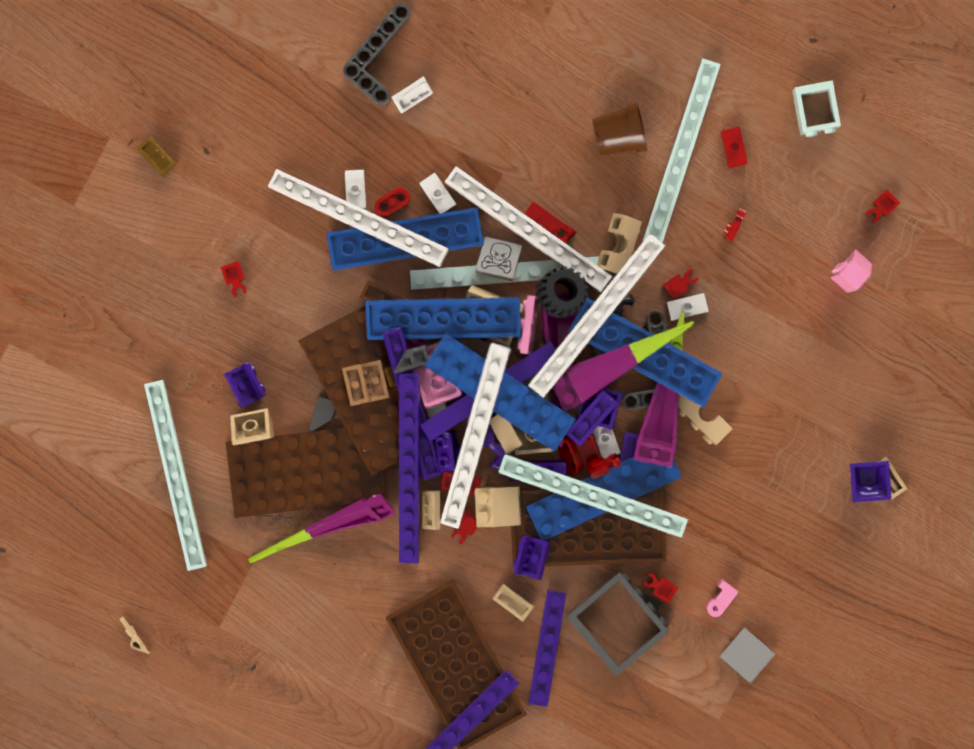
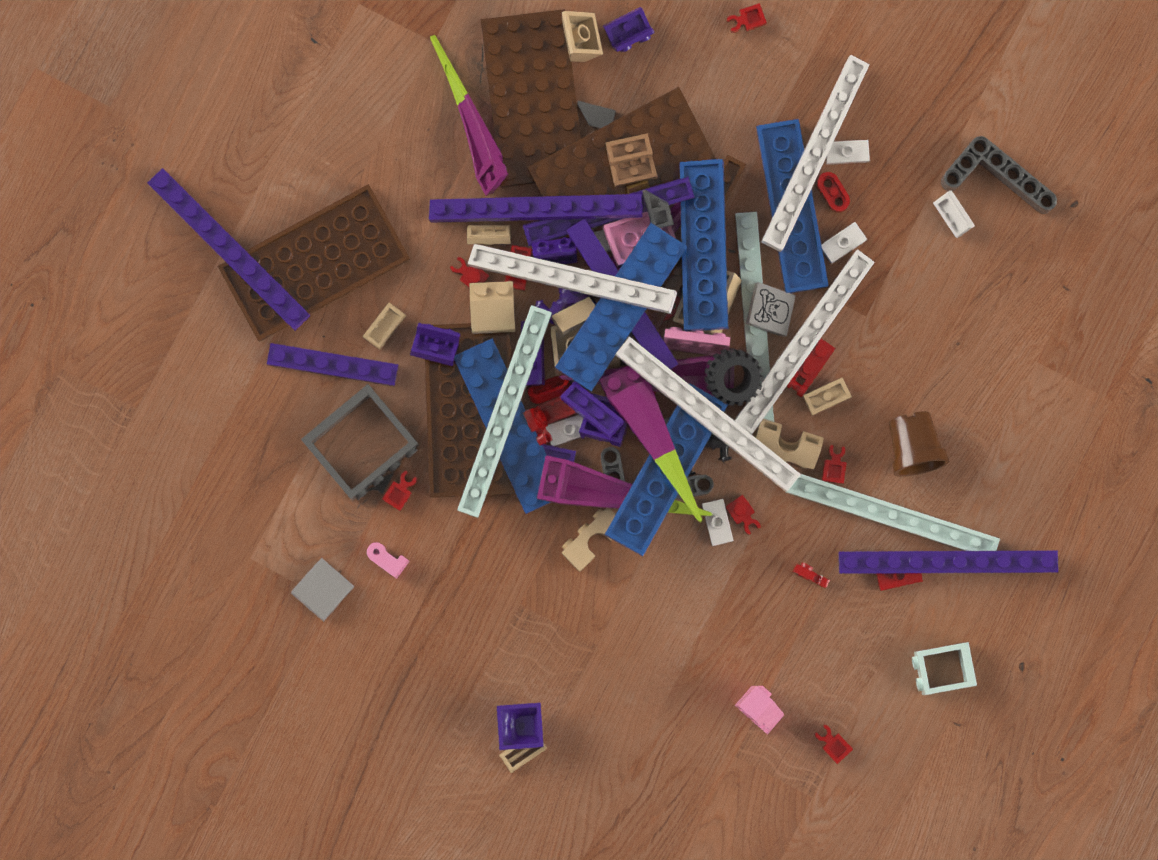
camera: 90 degrees right, 5 degrees down
none -> tan plate [803,377,852,416]
none -> red plate [822,445,847,484]
none -> dark purple plate [838,550,1058,574]

